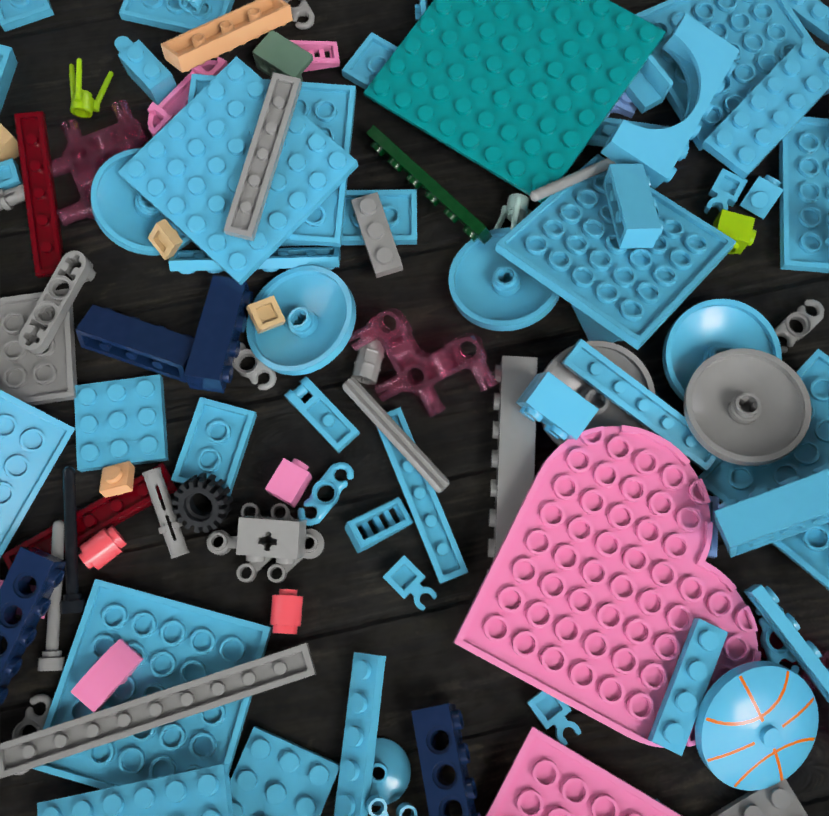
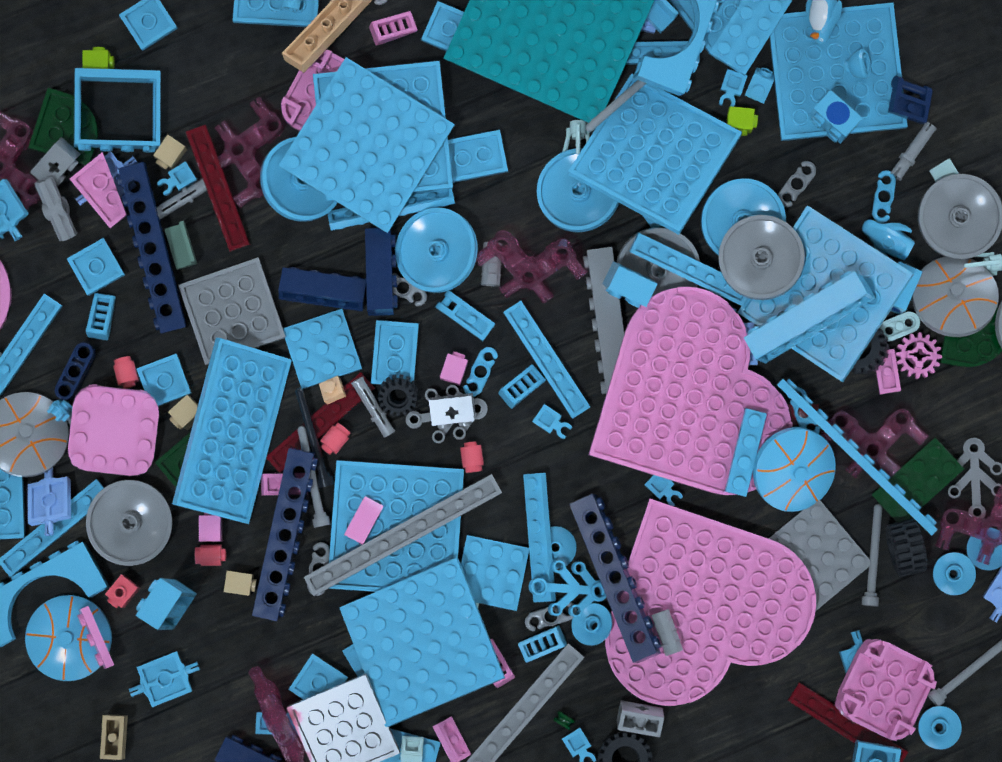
camera: 10 degrees left, 10 degrees up
light grey beam [18,250,96,354] -> none
lime plant [69,58,113,118] -> none
medium azure brick [114,36,177,105] -> none
tan plate [148,219,183,260] -> none
light grey plate [224,72,302,241] -> none
tan plate [246,295,286,334] -> none
sand green panel [252,30,313,82] -> none
light grey axle [342,377,450,493] -> none
light grey plate [351,192,403,278] -> none
dark green plate [367,125,492,245] -> none
medium azure brick [603,163,663,249] -> none

